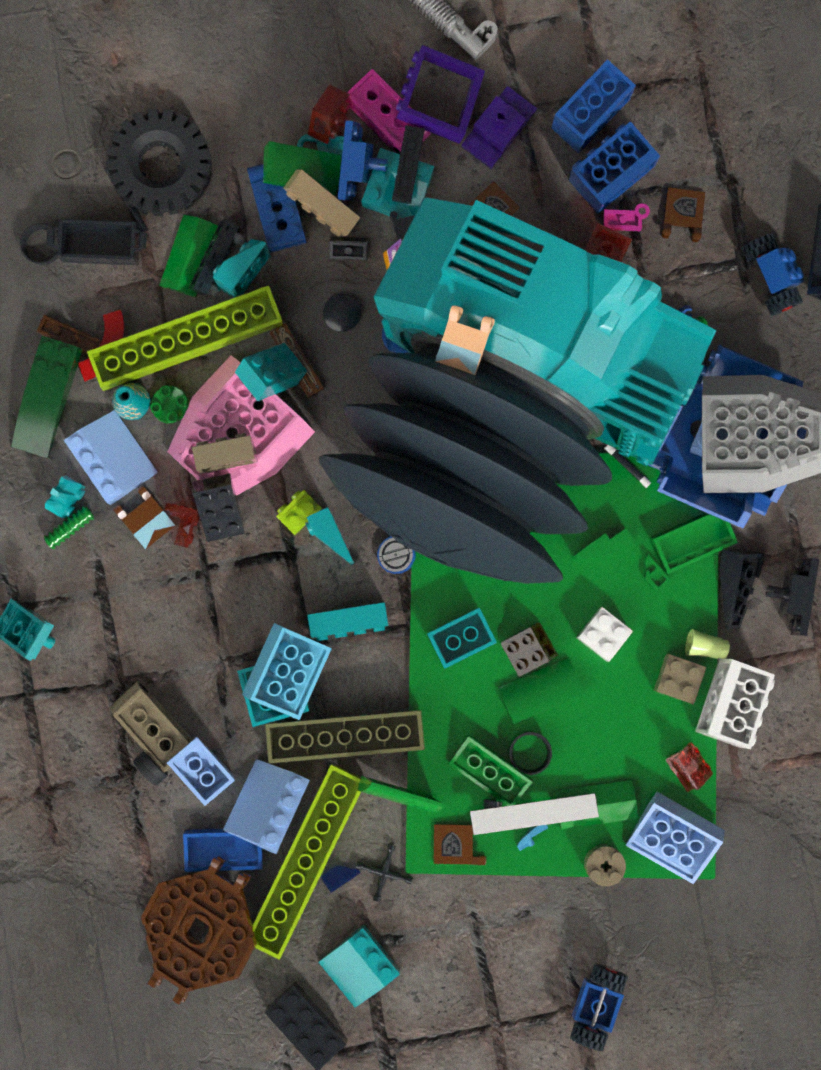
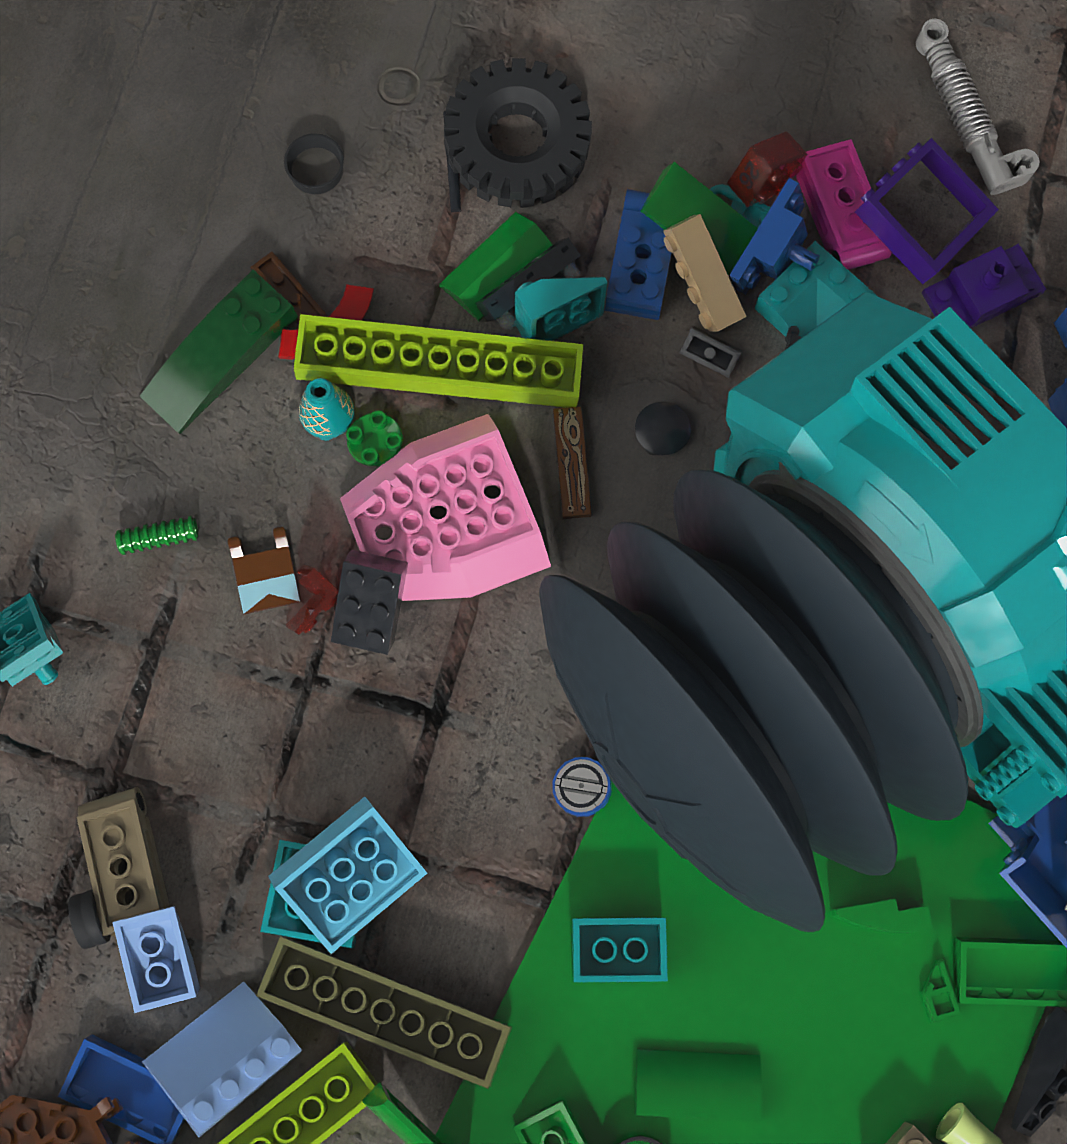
camera: 25 degrees right, 10 degrees down
teal plate [45,475,85,519] -> none
black container [46,219,147,266] -> none
light blue slope [64,410,158,505] -> none
dark tan brick [192,433,258,474] -> none
teal brick [235,342,307,401] -> none
lime bracket [276,490,322,535] -> none
teal slope [305,507,355,565] -> none
teal brick [308,602,389,641] -> none
black tile [392,125,425,204] -> none
light nougat flag [435,305,495,375] -> none
bracket [501,622,558,676] -> none
white brick [576,607,633,662] -> none
black bar [604,445,651,488] -> none

